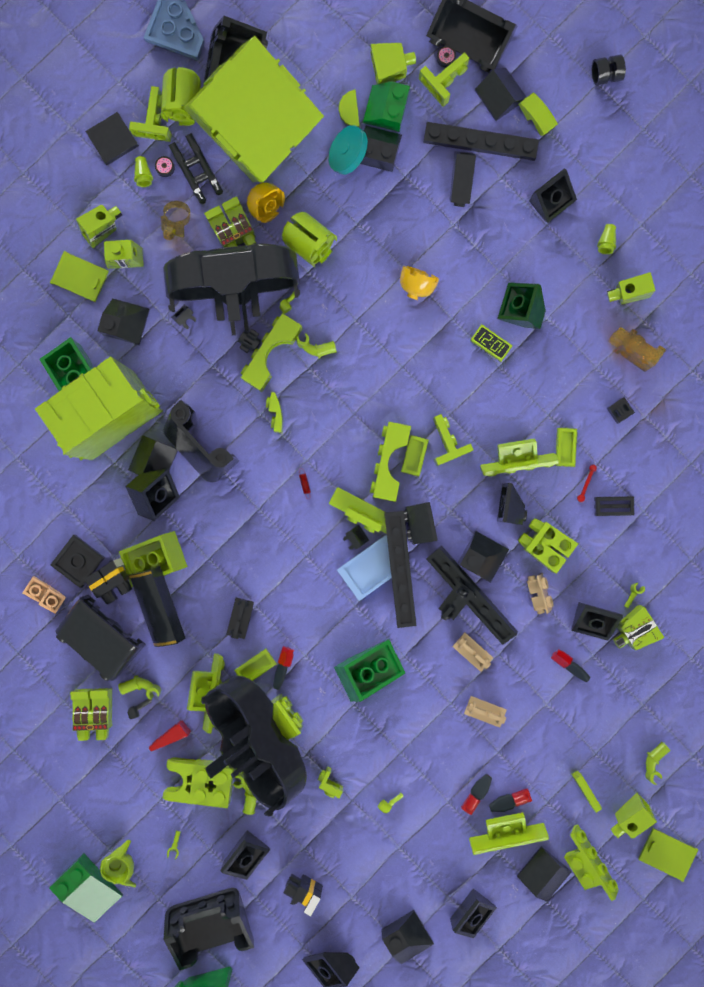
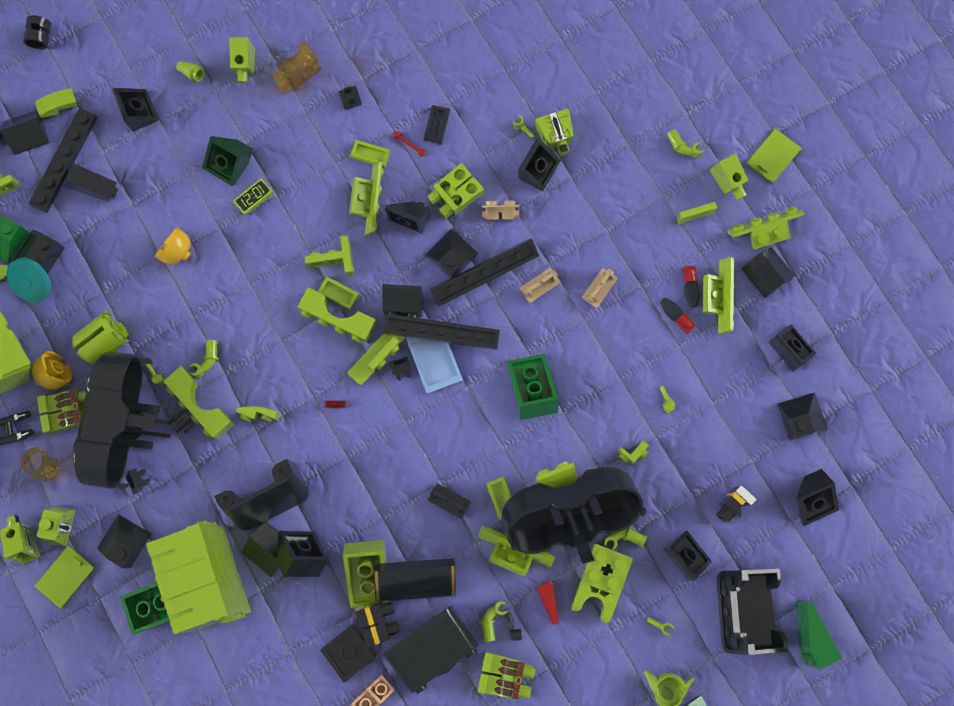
camera: 70 degrees left, 10 degrees down
piece [273,646,294,690] -> none
black hinge [438,581,475,620] -> none
piece [551,650,591,682] -> none

